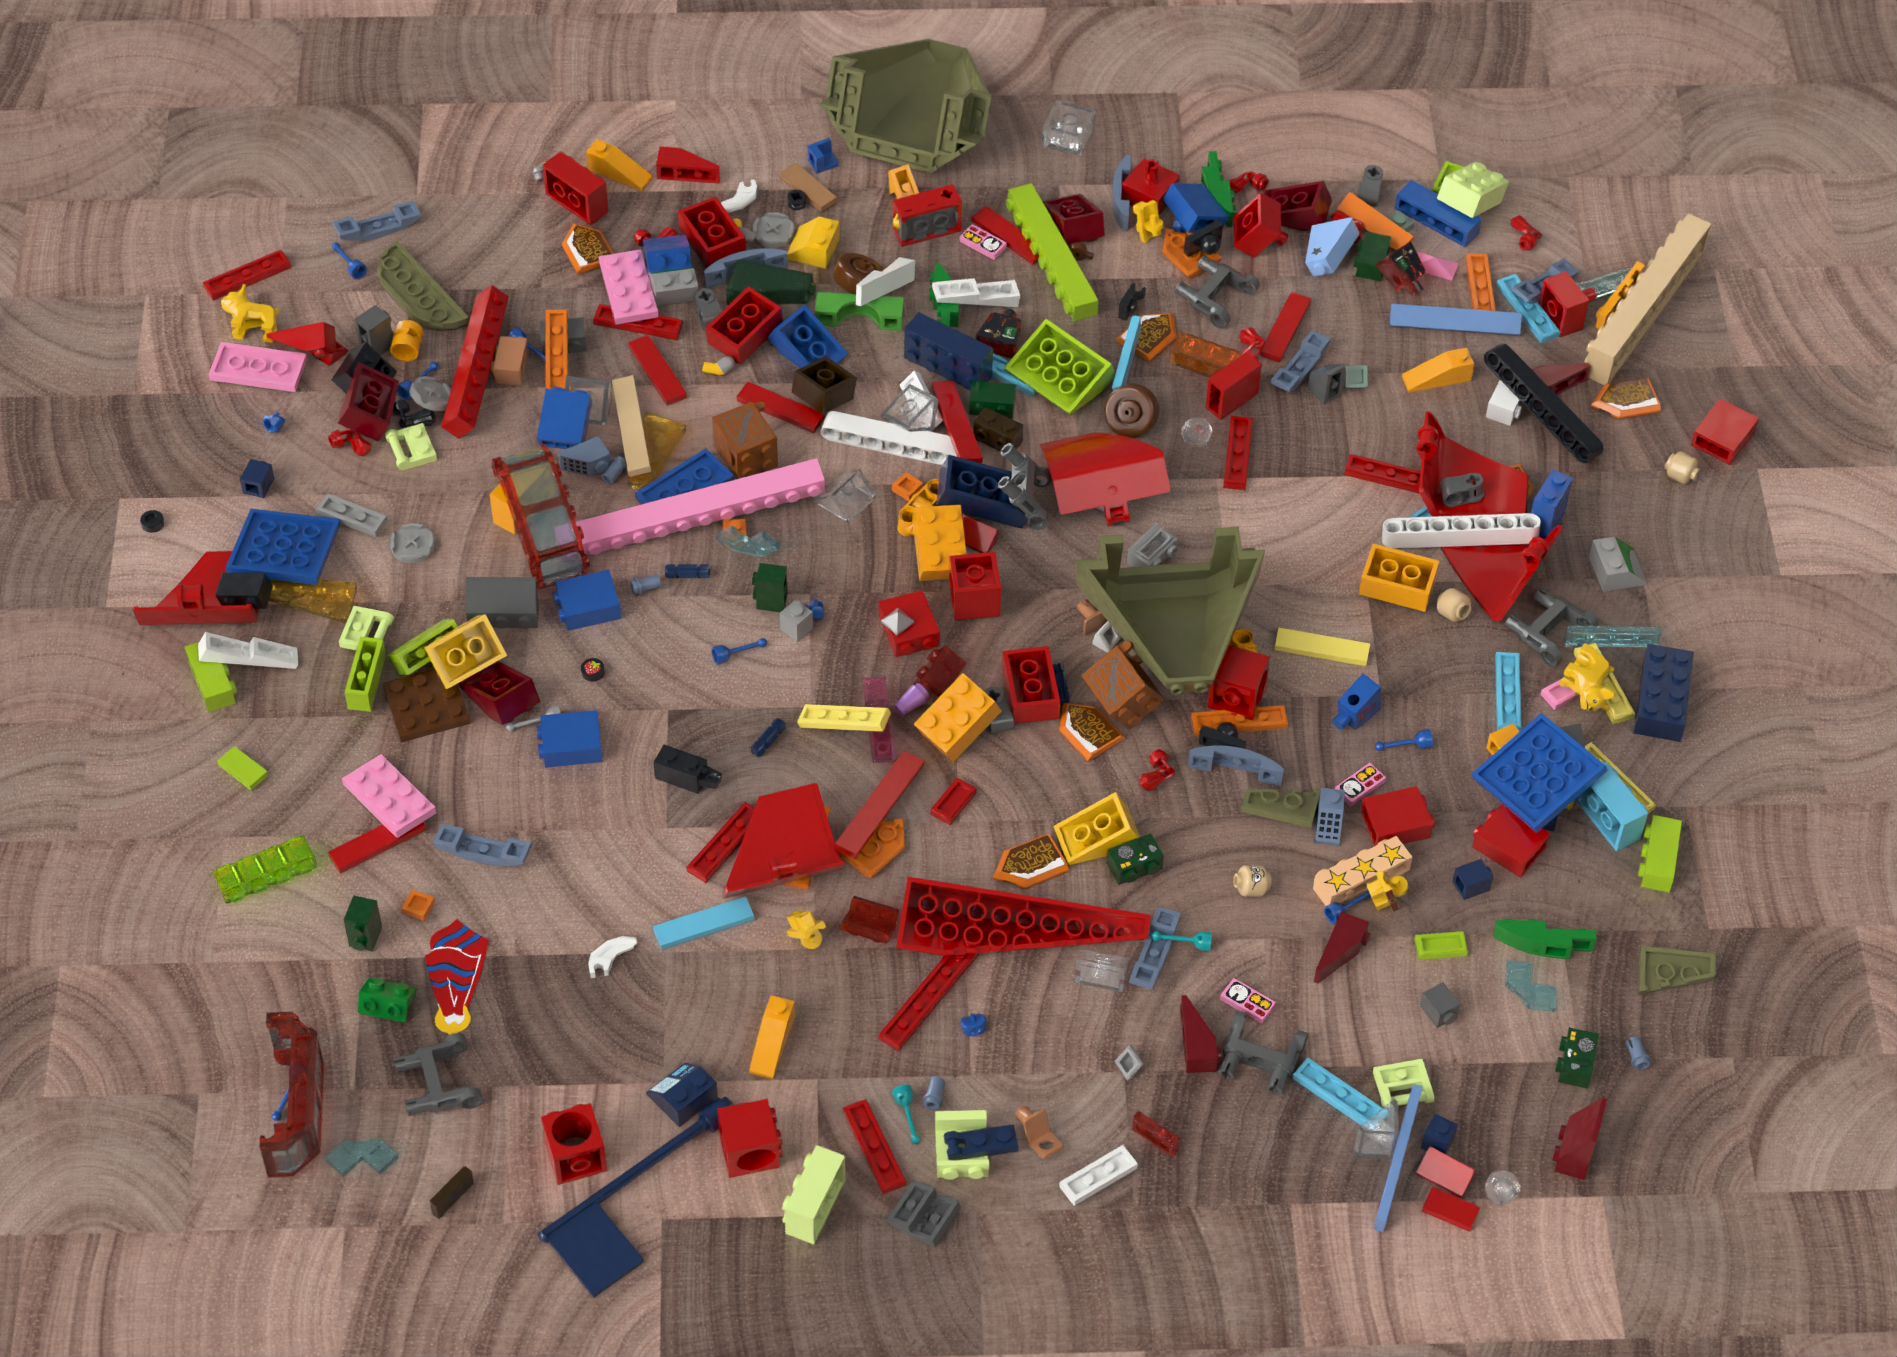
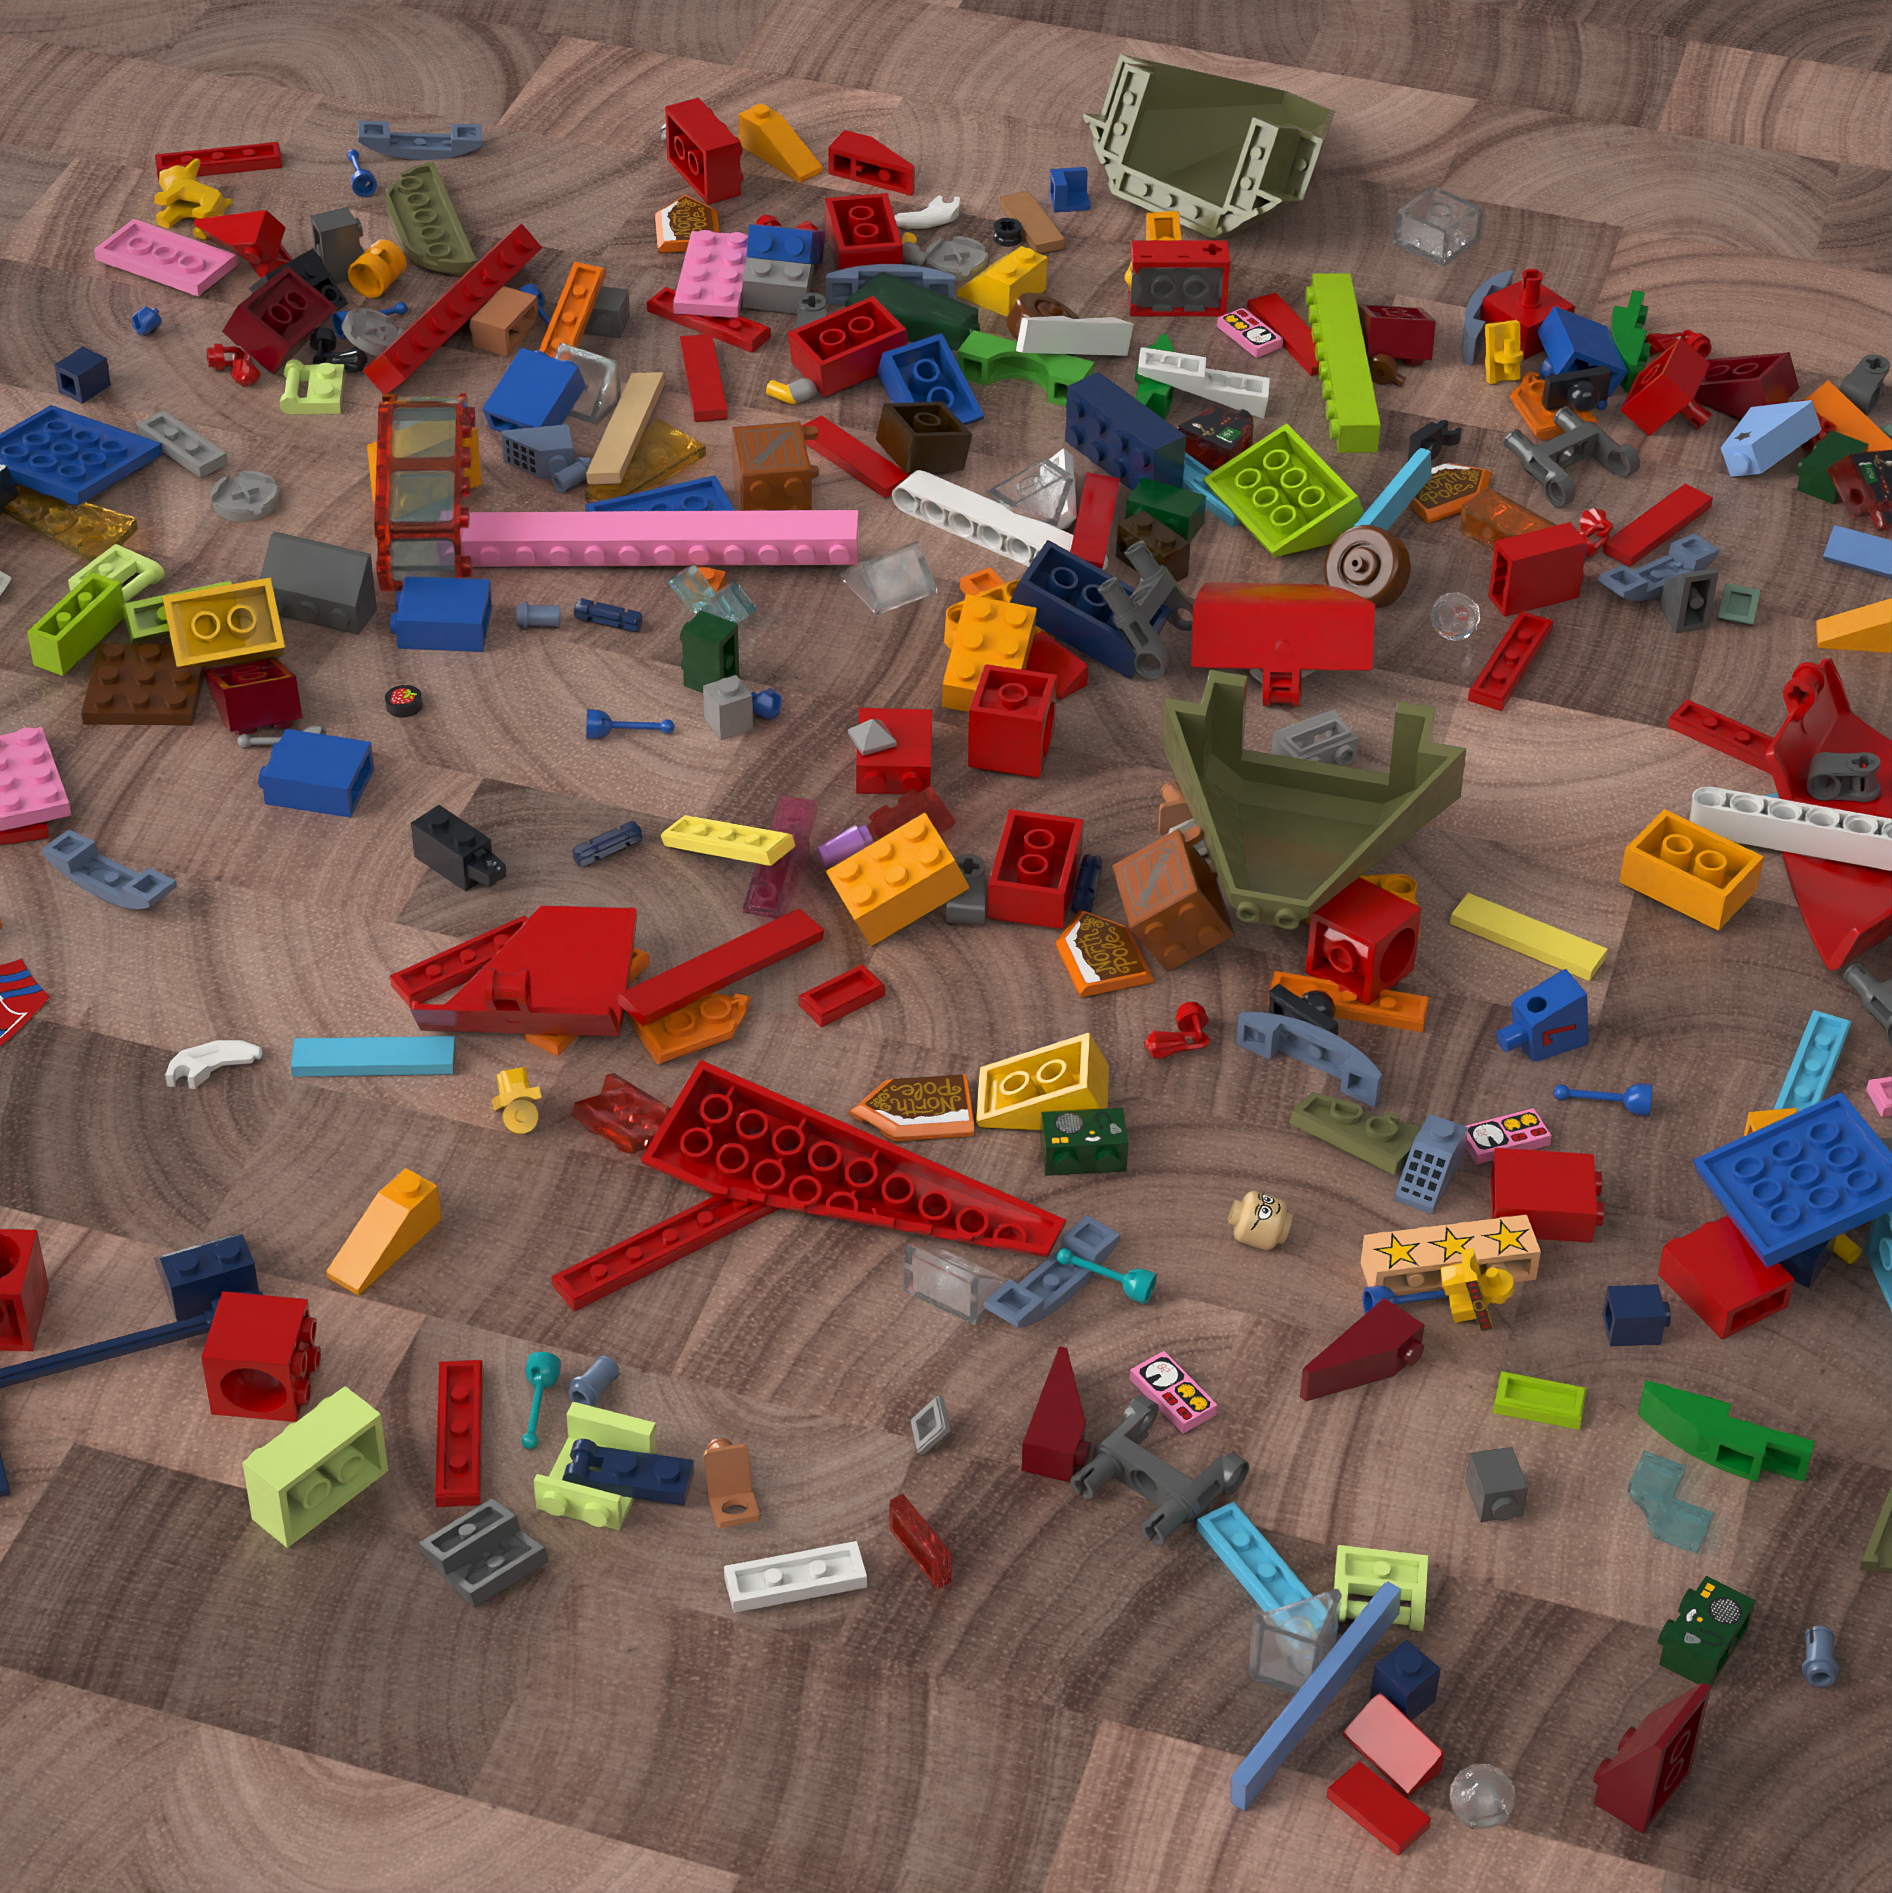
camera: 20 degrees right, 10 degrees down
blue piece [960,1013,987,1036] -> none
tan head [1437,588,1471,622] -> none

